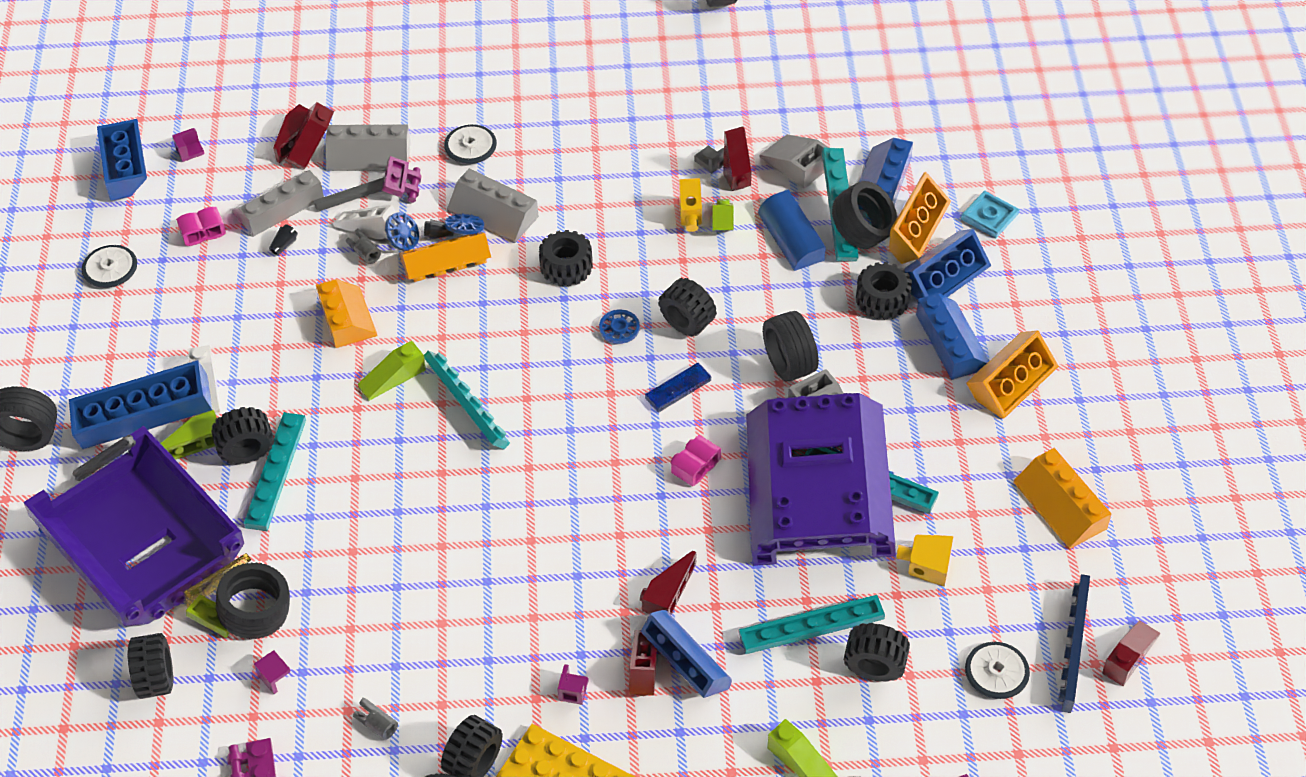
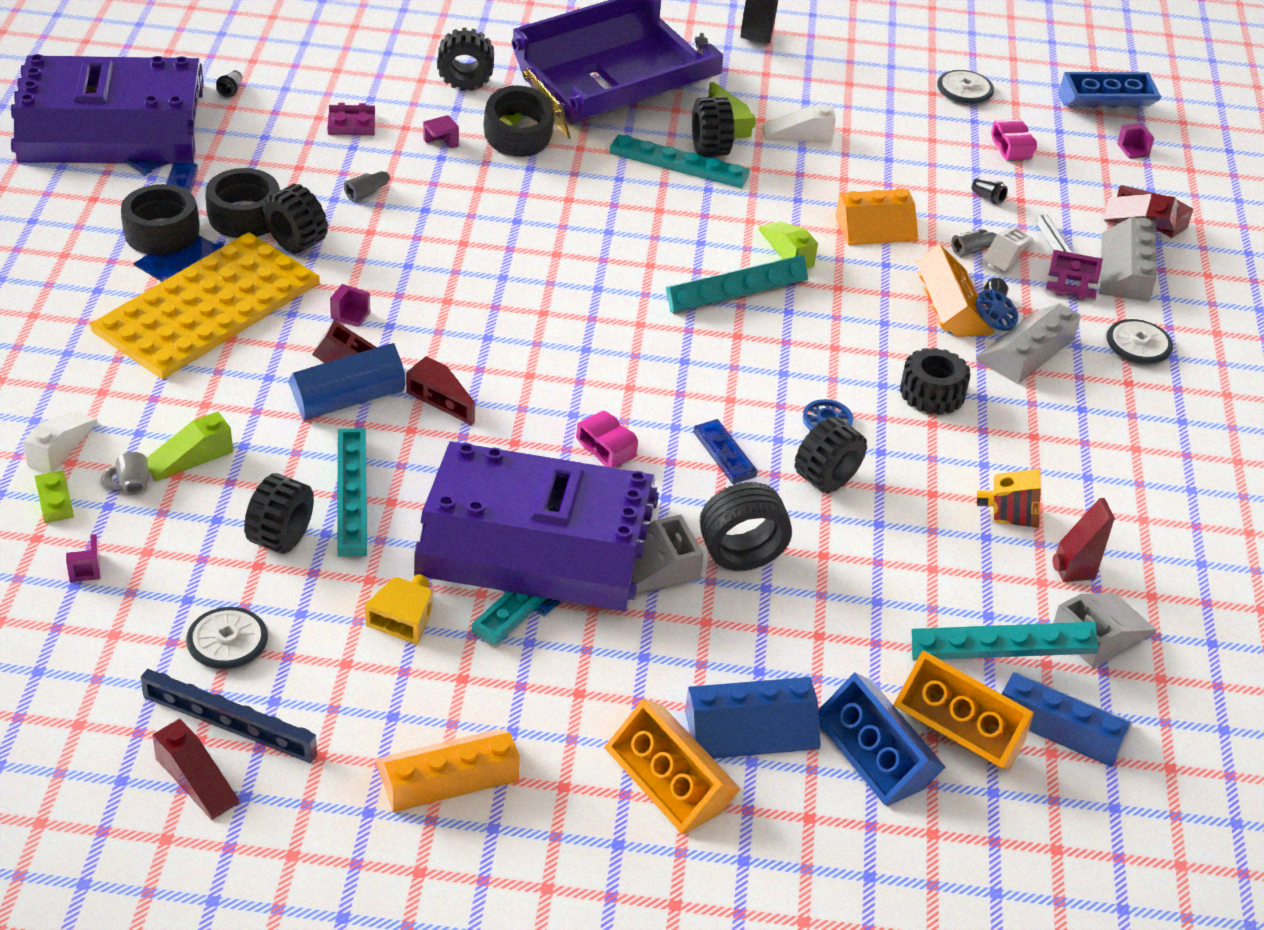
camera: 95 degrees right, 10 degrees down
blue brick [68,360,213,449] -> none
light grey slope [232,170,324,237] -> none
blue wheel [385,212,419,251] -> none
dark grey bracket [694,145,724,174] -> none
lime slope [712,199,734,230] -> none
blue brick [758,189,826,271] -> none
black tyre [832,181,898,249] -> none
black tyre [856,262,912,320] -> none
medium azure tile [961,190,1020,238] -> none

